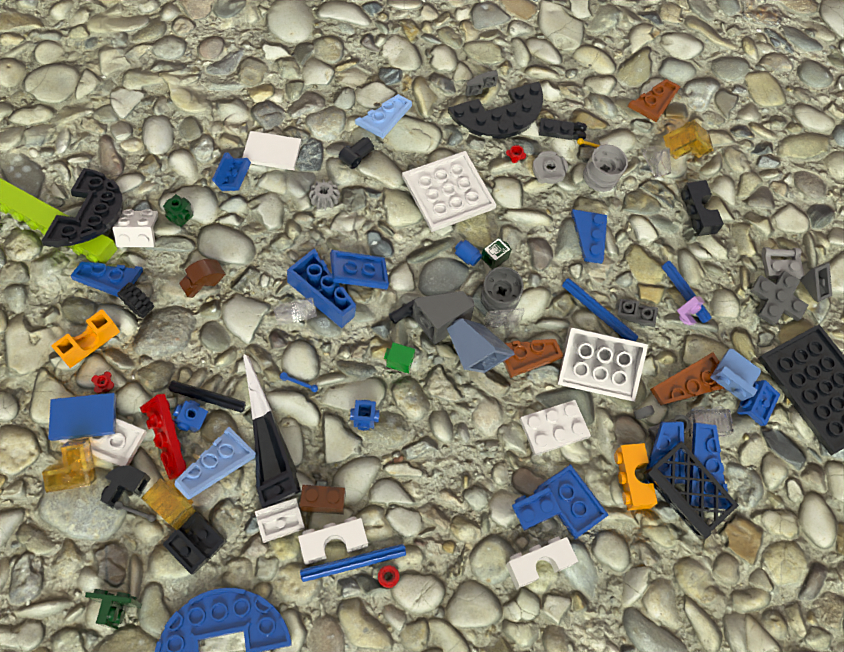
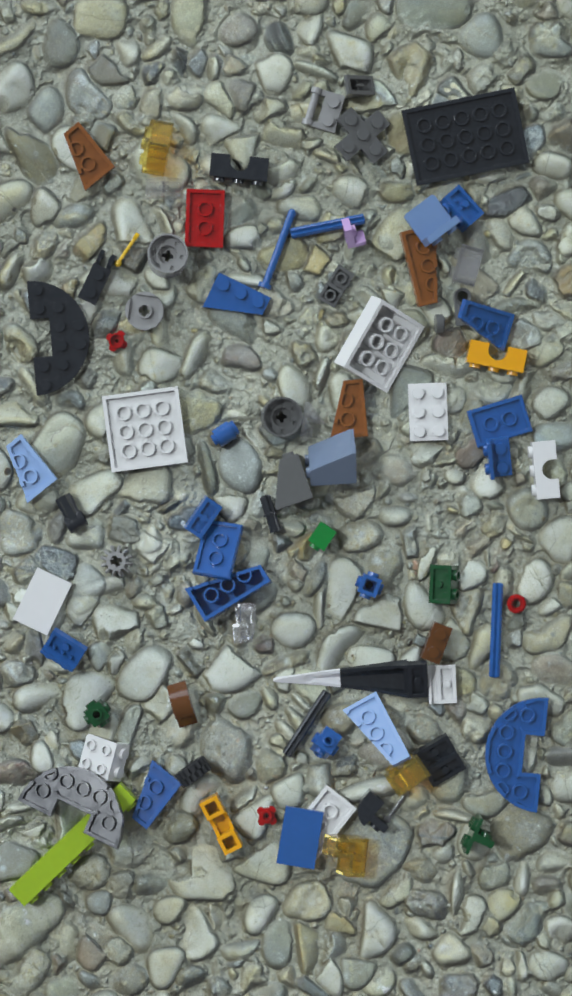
camera: 70 degrees left, 25 degrees up
red wing [140,394,186,480] -> none
blue hinge [280,372,318,392] -> none
white arch [298,517,368,565] -> none
dark grey slope [465,70,498,96] -> none
dark green brick [481,237,512,270] -> none
blue axle [562,278,638,341] -> none
black fence [643,441,739,539] -> none
blue wing [689,423,730,509] -> none
none -> blue hinge [184,495,223,539]
none -> red plate [185,189,225,248]
none -> blue bar [258,209,296,291]
none -> dark green bracket [429,564,461,604]

